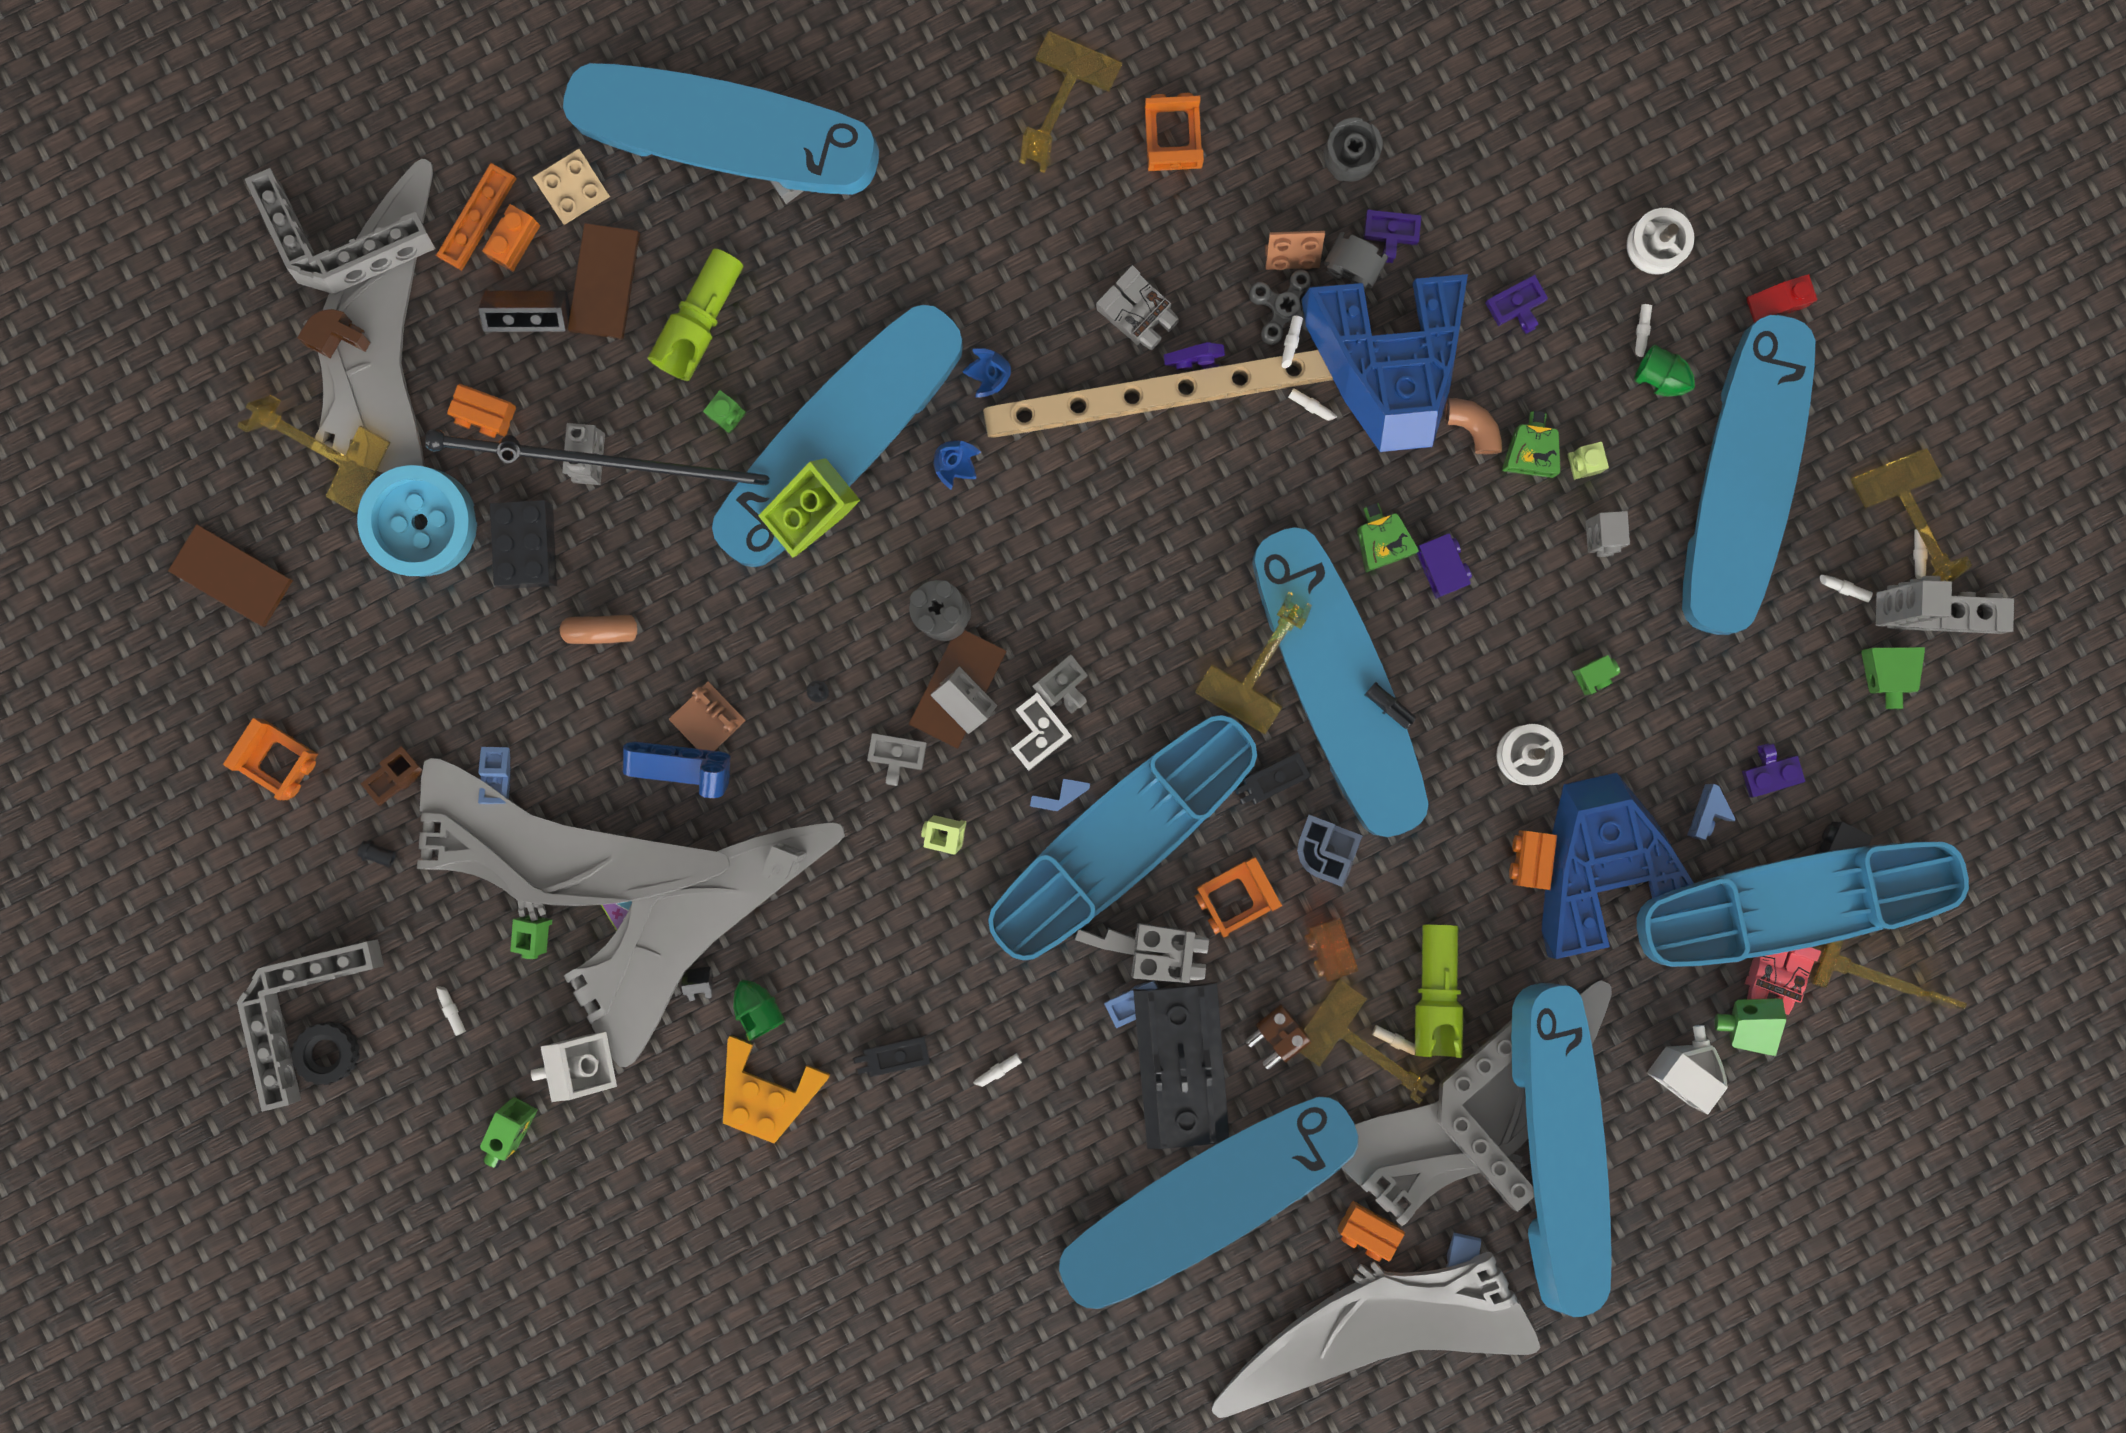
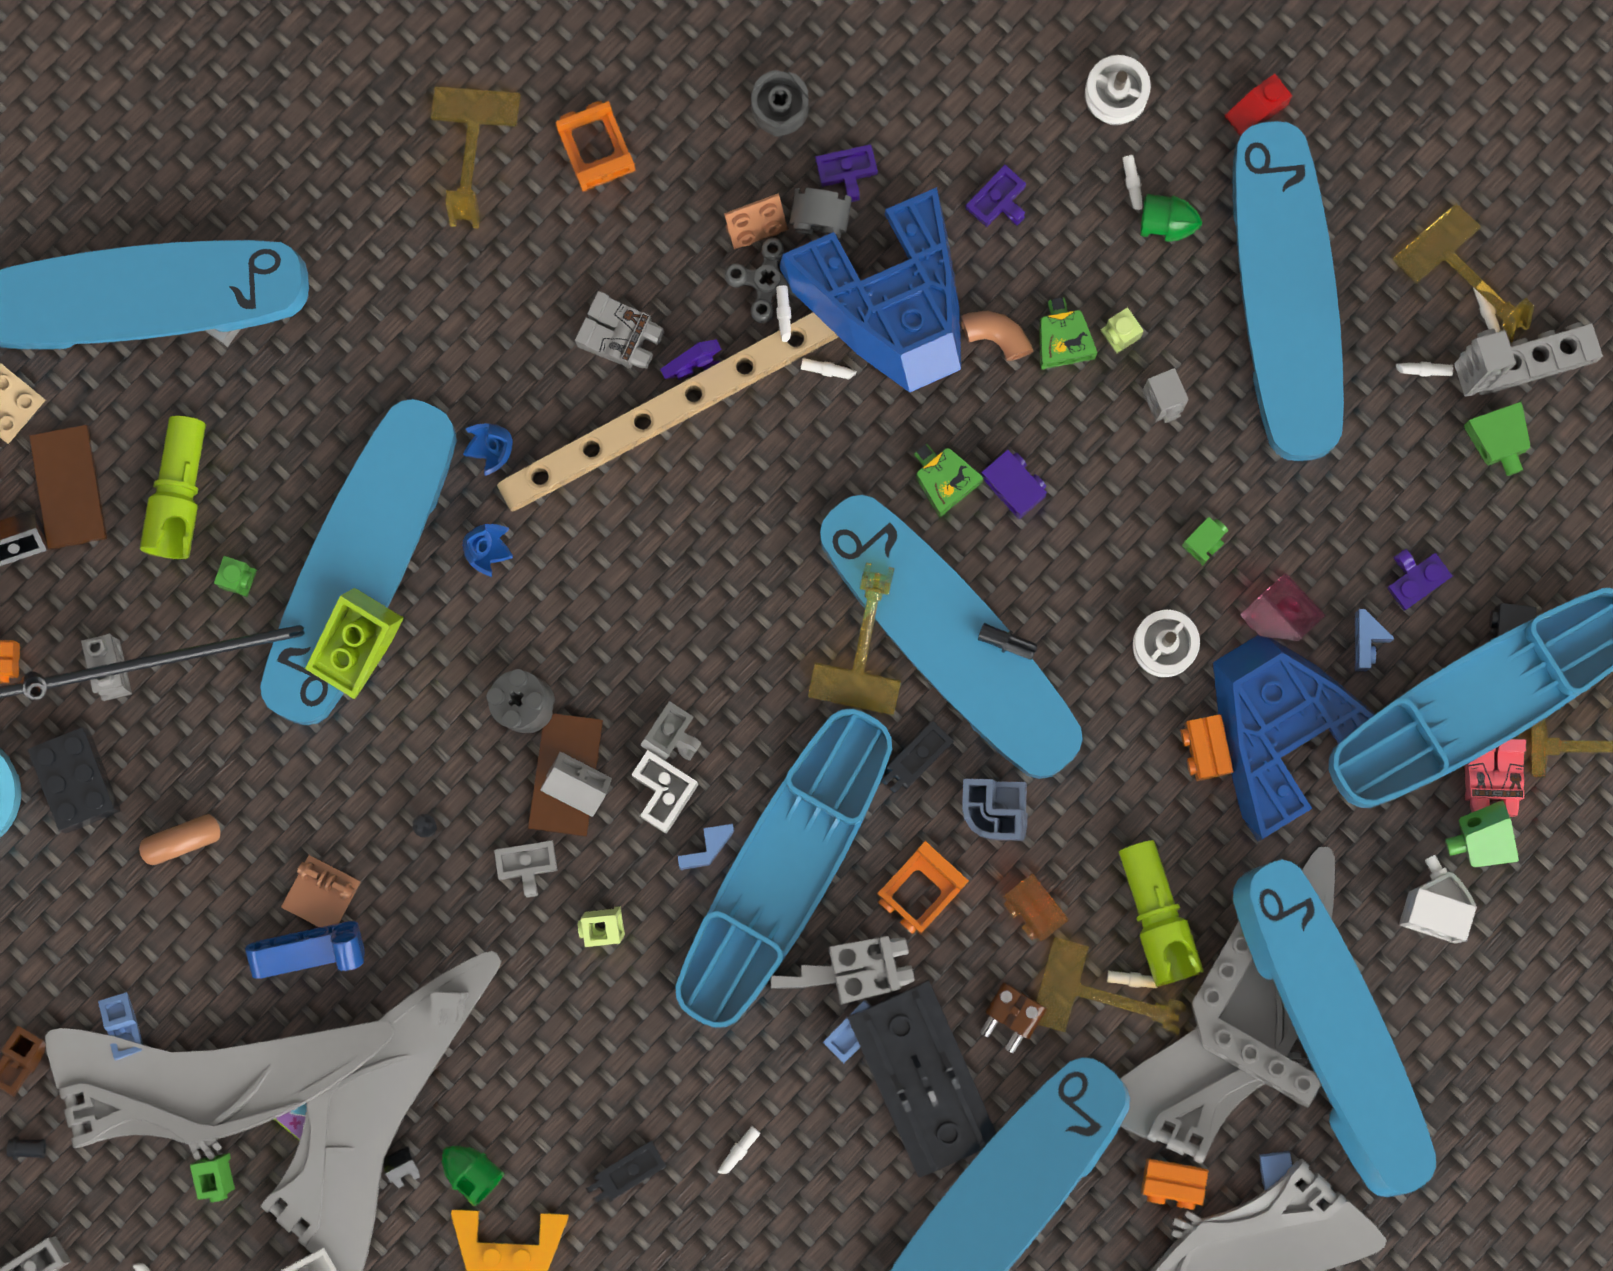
camera: 15 degrees left, 5 degrees down
none -> clear pink slope [1240,573,1326,641]

